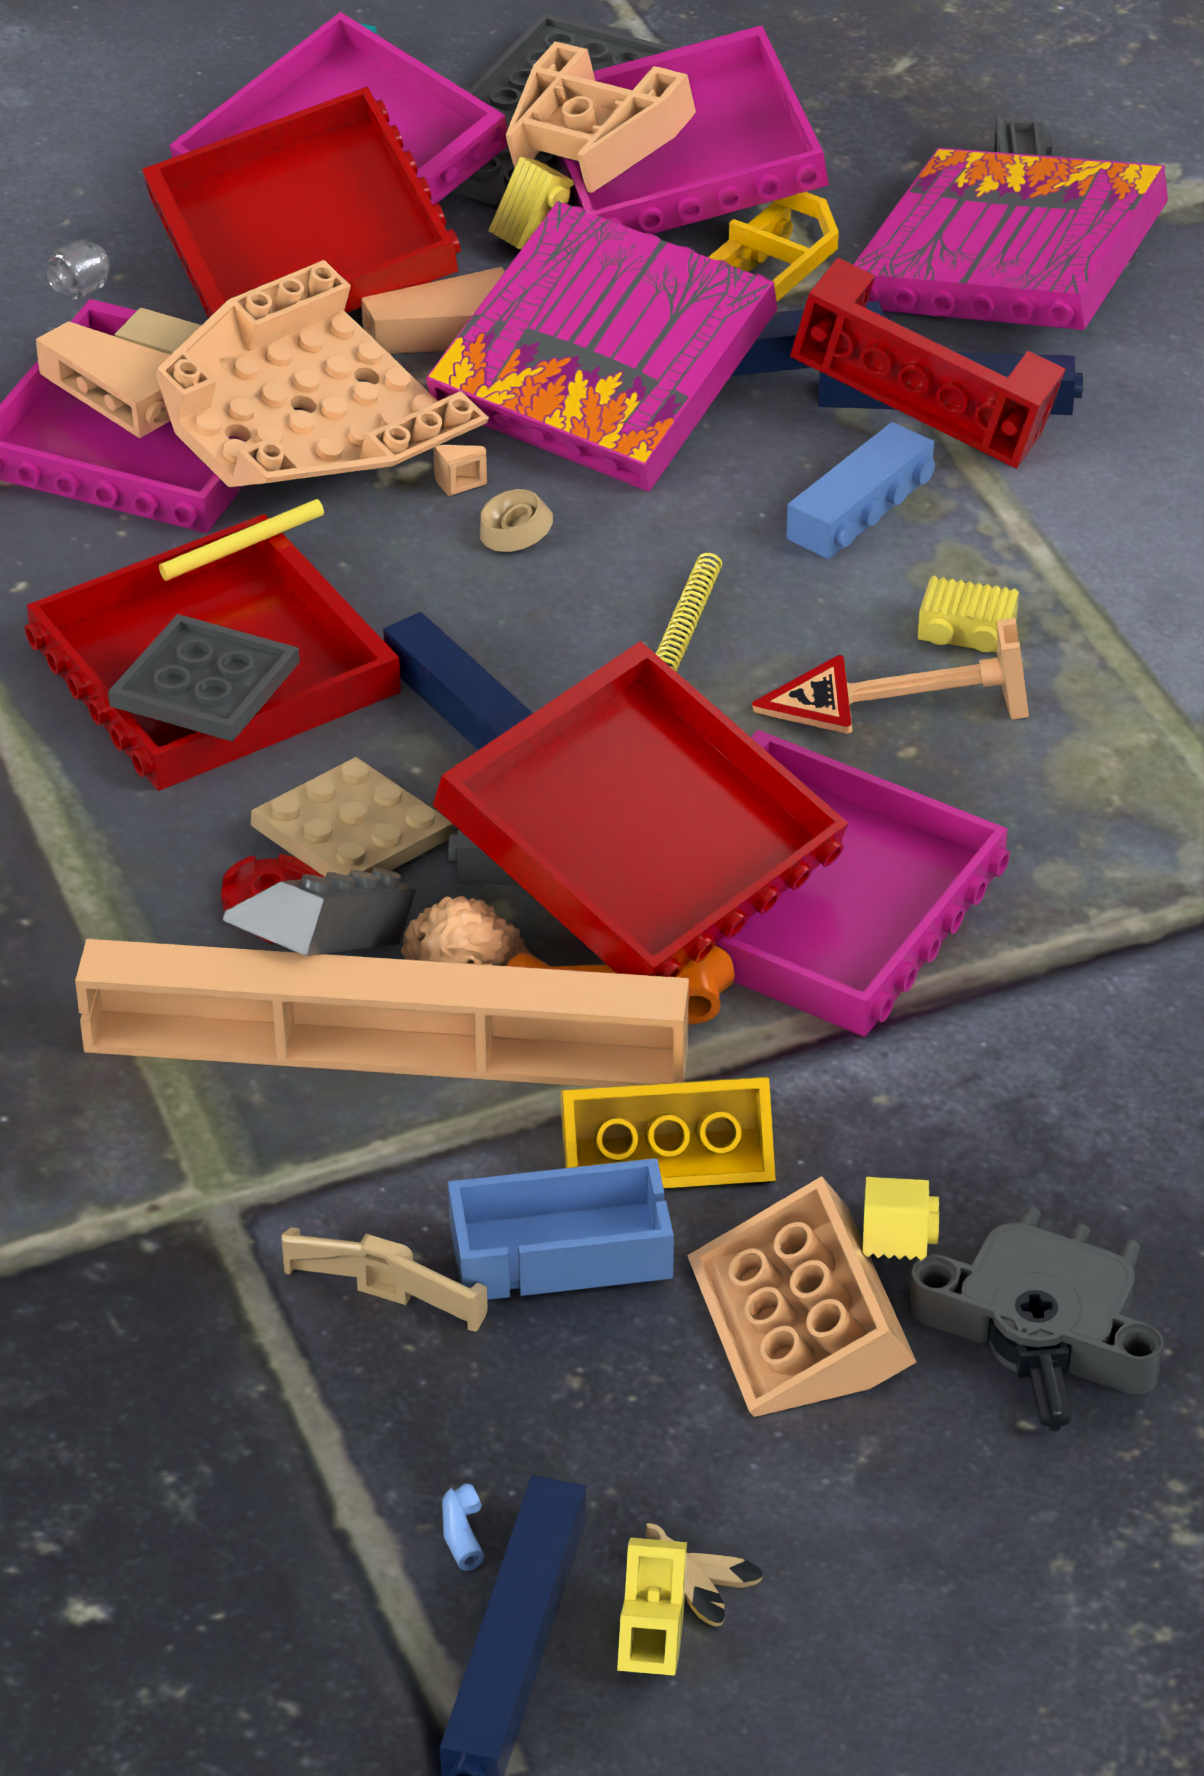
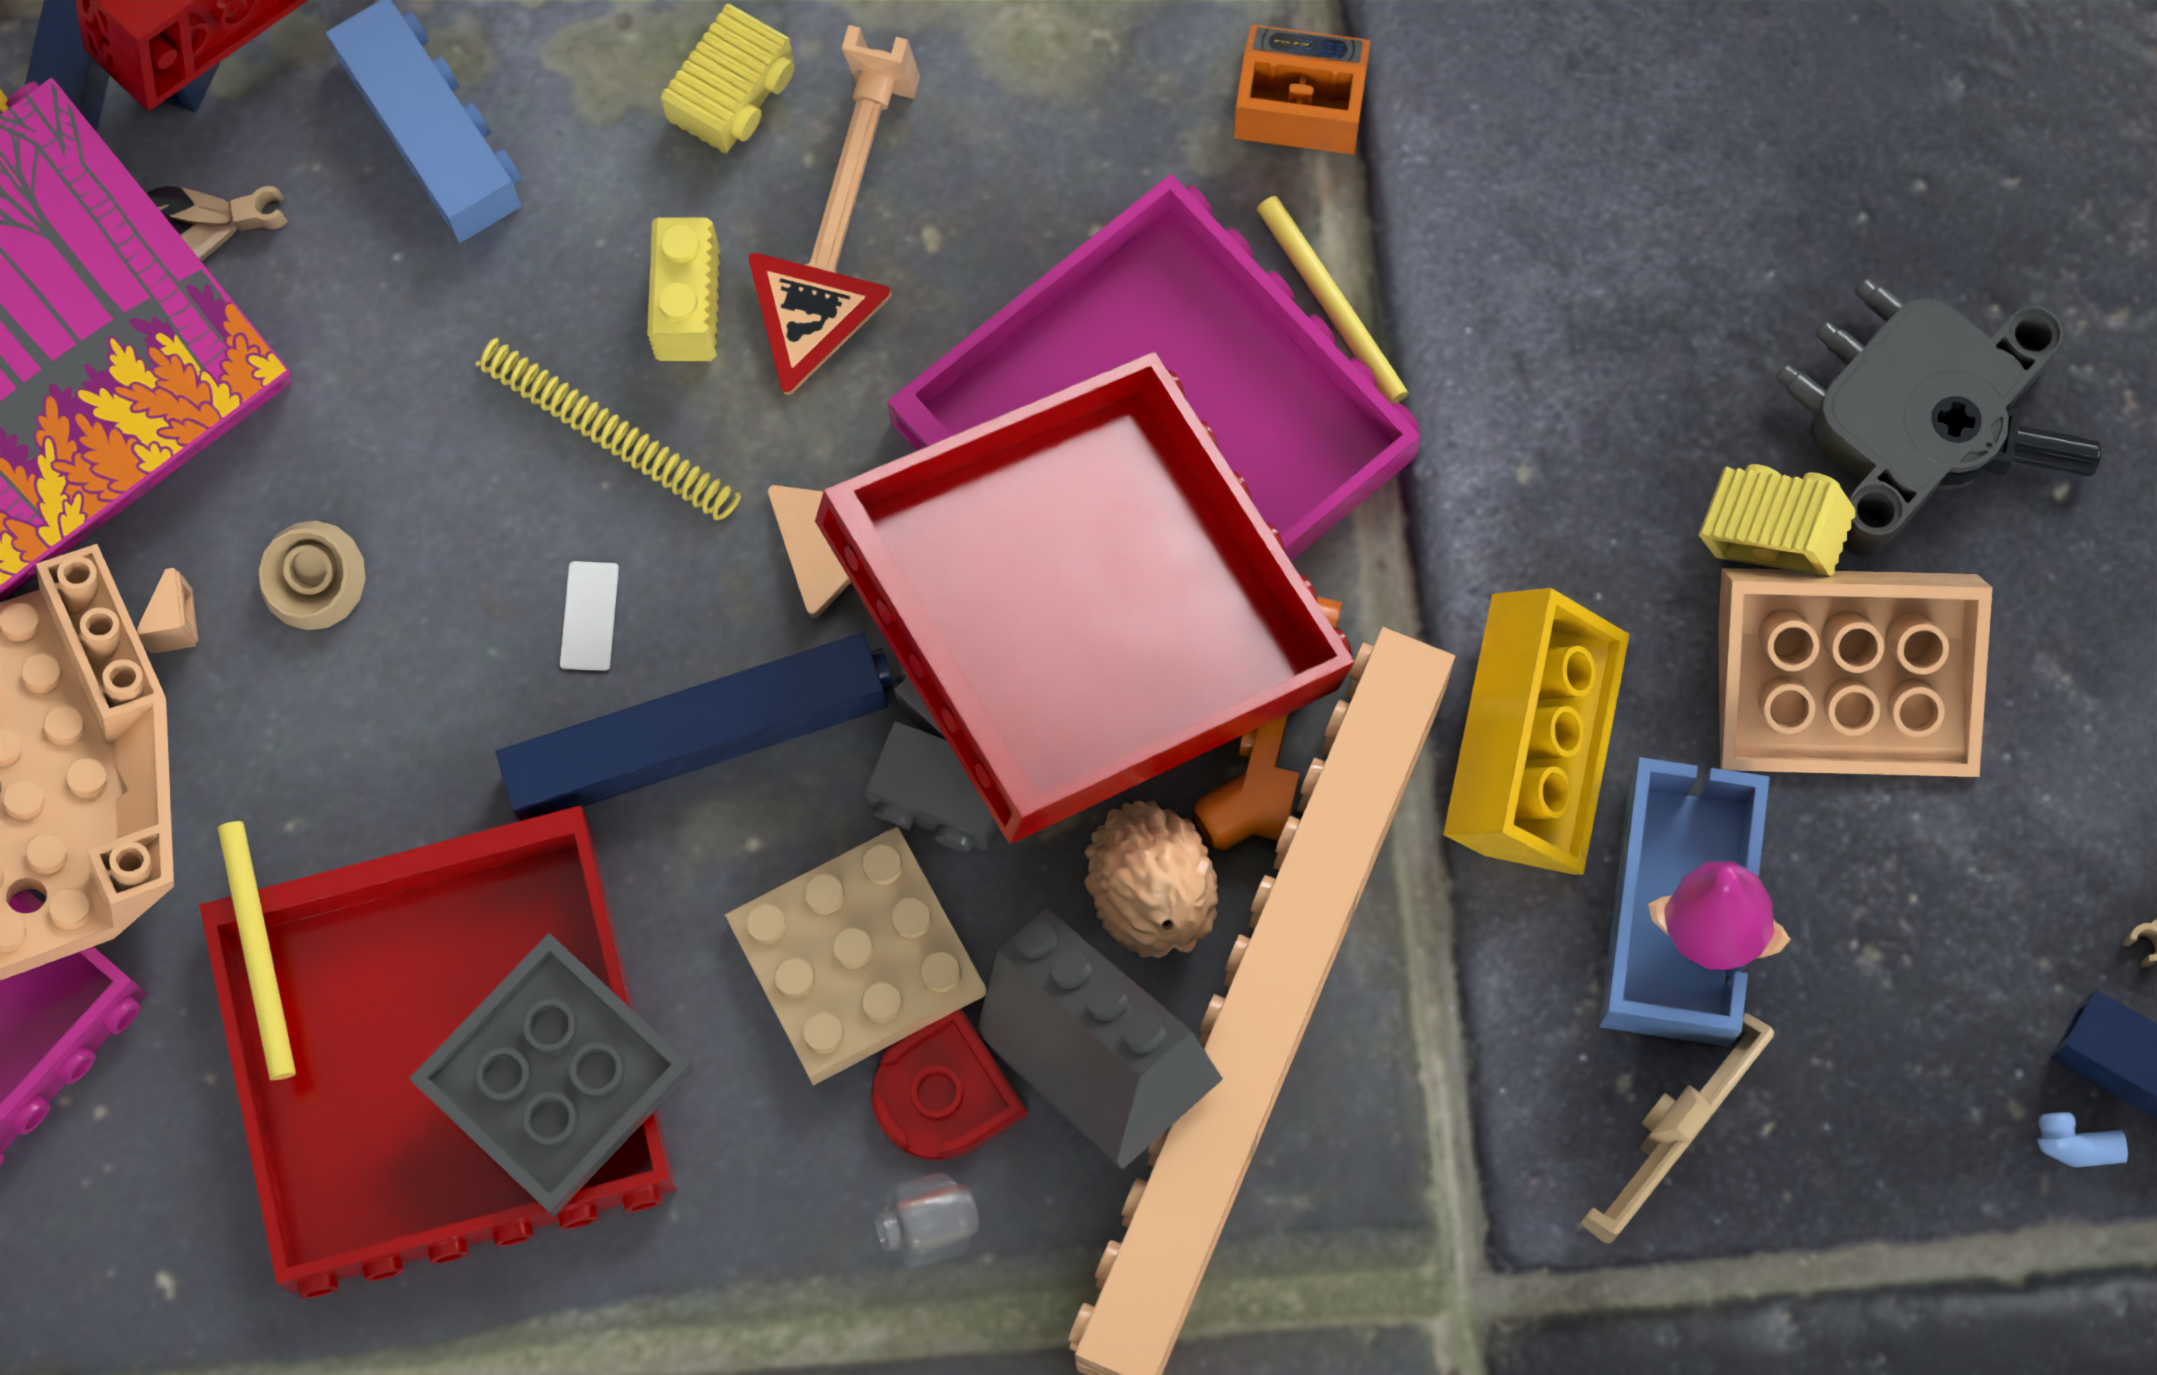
camera: 70 degrees left, 30 degrees up
none -> tan piece [147,186,288,262]
none -> white sticker [560,561,619,671]
none -> light yellow brick [647,218,721,361]
none -> clear head [875,1172,979,1268]
none -> orange slope [1234,24,1371,155]
none -> light yellow bar [1257,196,1409,405]
none -> dark pink hat [1648,862,1790,970]

